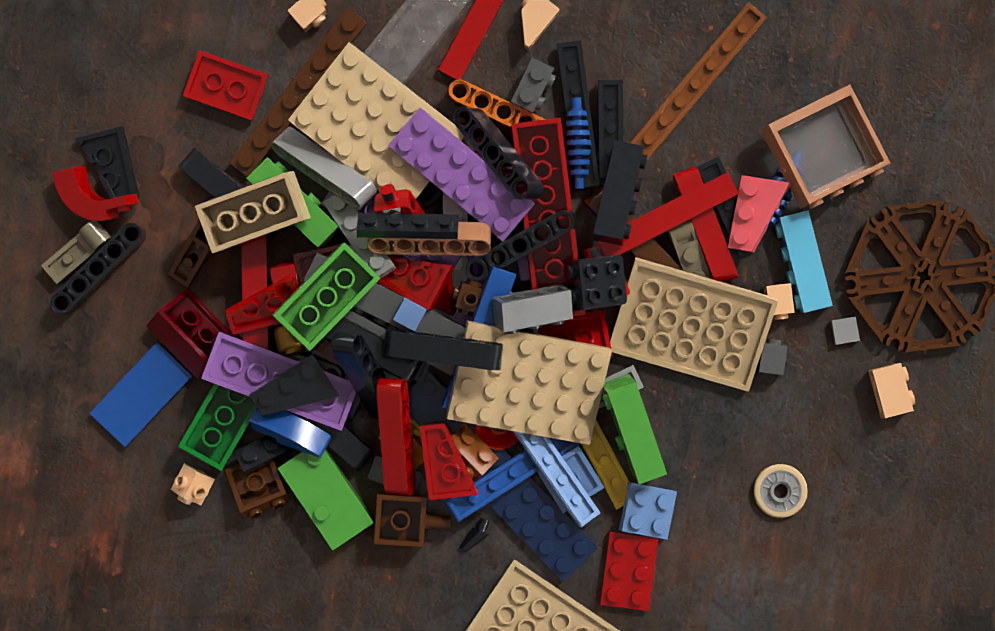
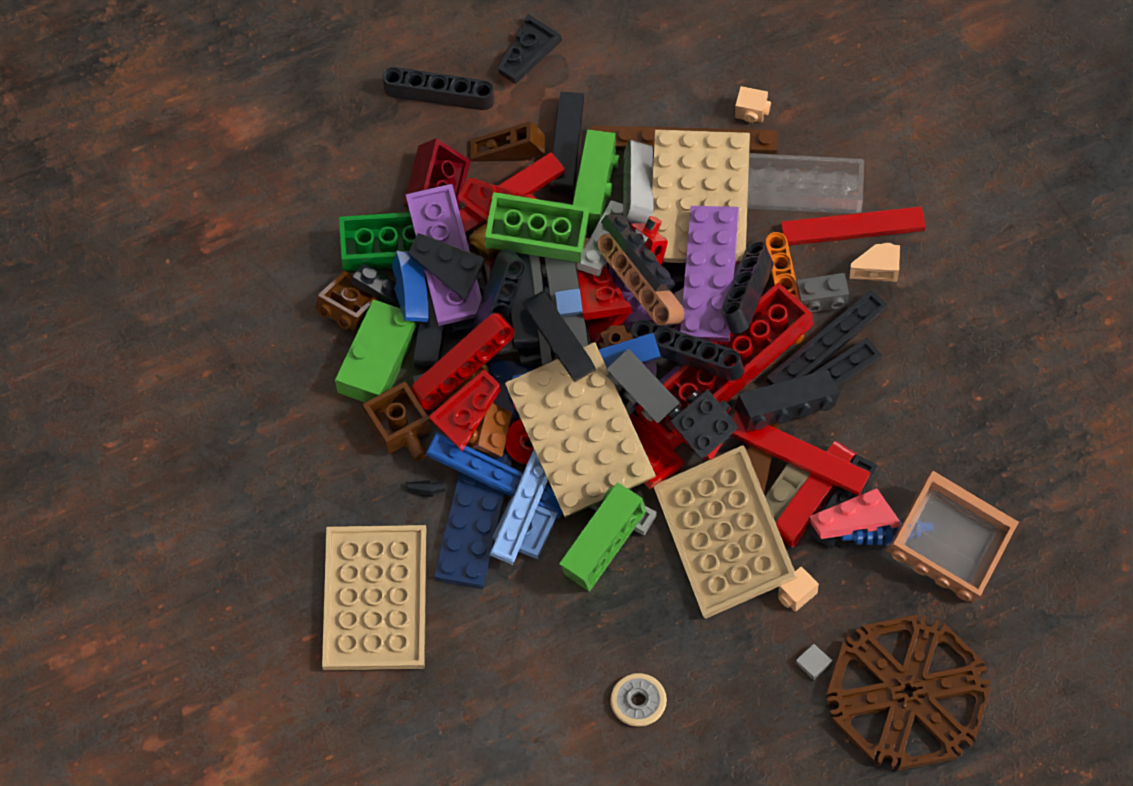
camera: 60 degrees right, 25 degrees down
dark tan plate [41,220,112,285] -> none
red arch [52,166,139,221] -> none
blue tile [89,342,193,447] -> none
light nougat brick [171,463,215,505] -> none
red plate [183,50,269,121] -> none
tan brick [195,171,311,253] -> none
blue piece [564,98,591,189] -> none
yellow tile [581,420,629,510] -> none
red plate [600,531,658,611] -> none
medium blue plate [619,482,677,540] -> none
dark orange tile [630,2,767,160] -> none
dark grey brick [756,339,788,375] -> none
medium azure brick [774,210,833,313] -> none
light nougat brick [868,363,915,418] -> none

